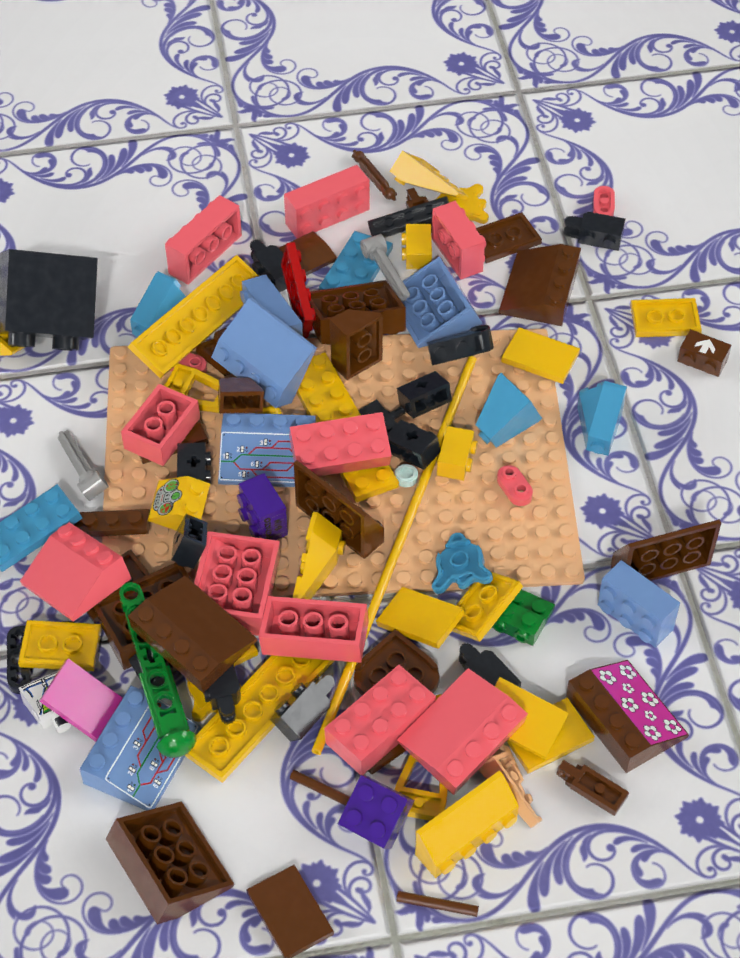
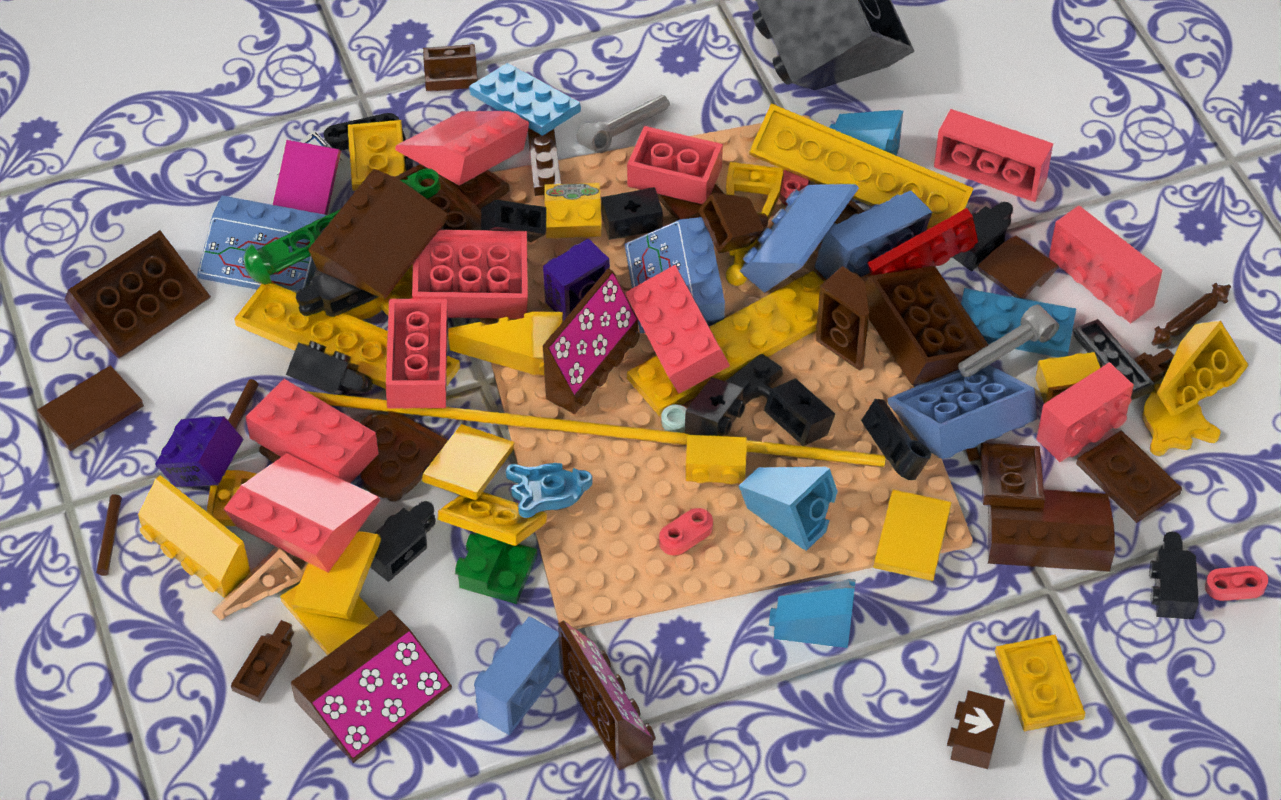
camera: 80 degrees right, 0 degrees up
none -> reddish brown tile [980,443,1045,509]

